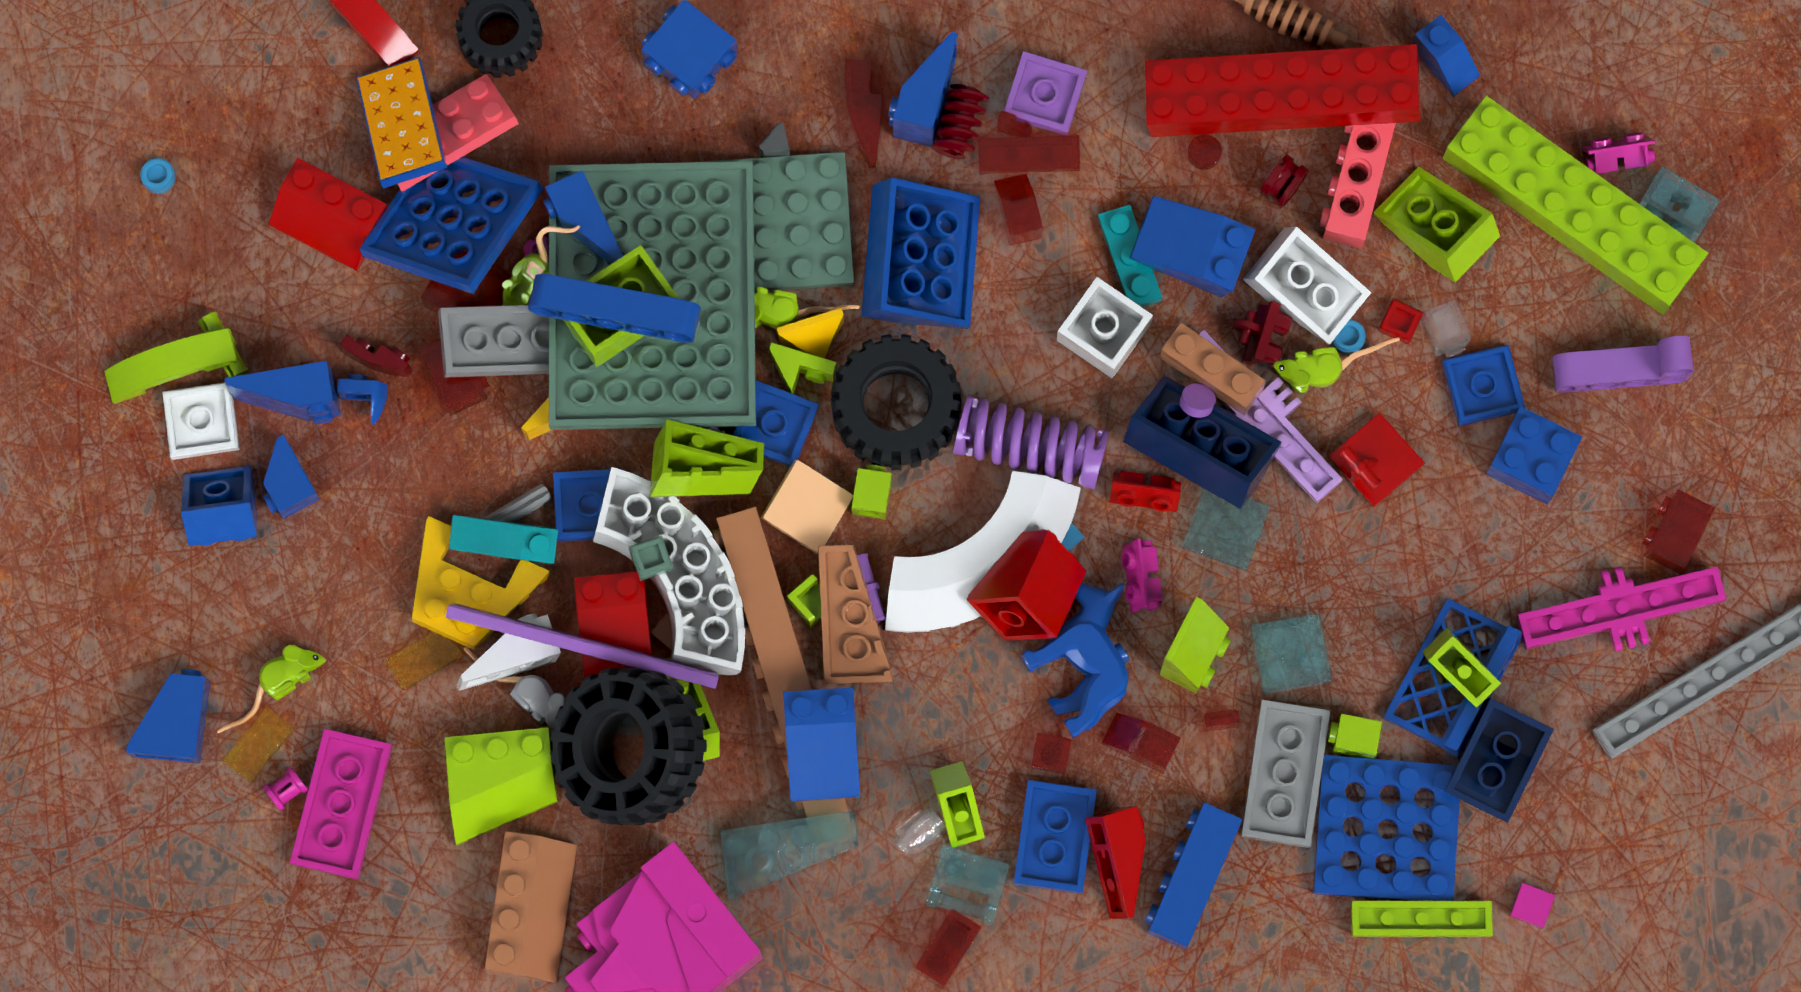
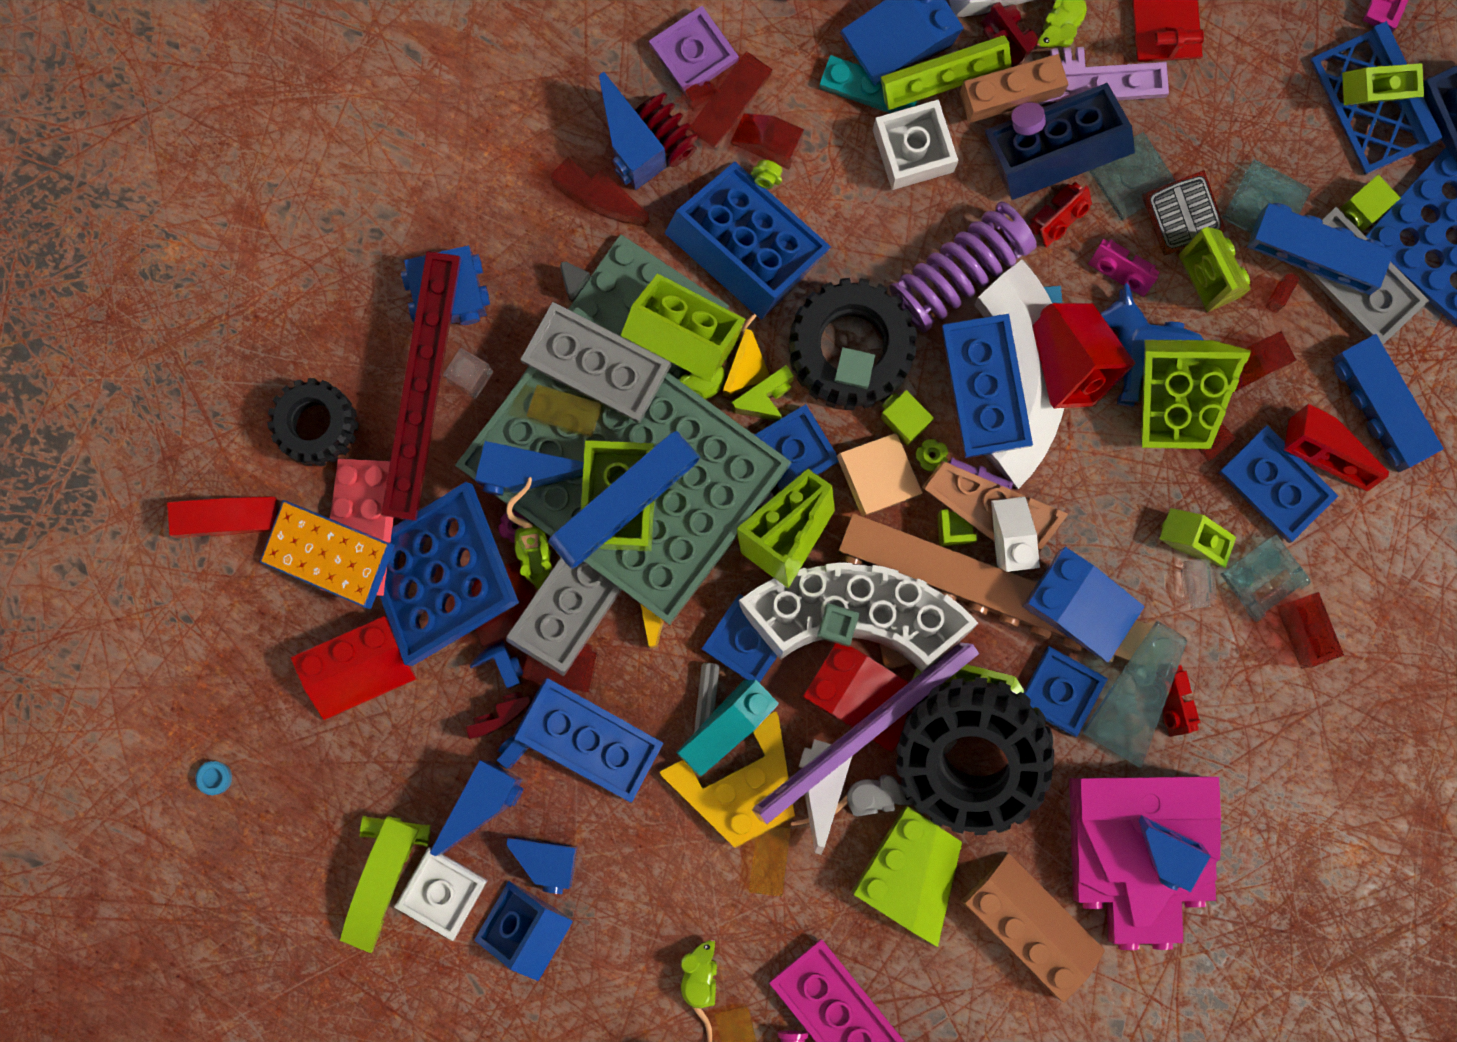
camera: 55 degrees left, 5 degrees up
none -> dark red plate [381,251,461,521]
none -> clear brick [443,347,493,399]
none -> blue plate [470,640,525,689]
none -> blue plate [512,678,663,803]
none -> light grey plate [520,302,671,424]
none -> clear yellow tile [527,384,602,437]
none -> lime brick [621,273,746,382]
none -> lime plate [751,159,782,189]
none -> sand green tile [834,347,875,389]
none -> lime plate [881,35,1012,110]
none -> lime plate [916,439,948,471]
none -> blue plate [942,314,1033,458]
none -> white slope [991,496,1040,572]
none -> blue tile [1024,646,1108,738]
none -> blue slope [1138,815,1211,892]
none -> tile [1141,170,1226,256]
none -> lime wedge [1141,340,1251,449]
none -> red hinge [1152,665,1201,737]
none -> blue brick [1247,203,1394,295]

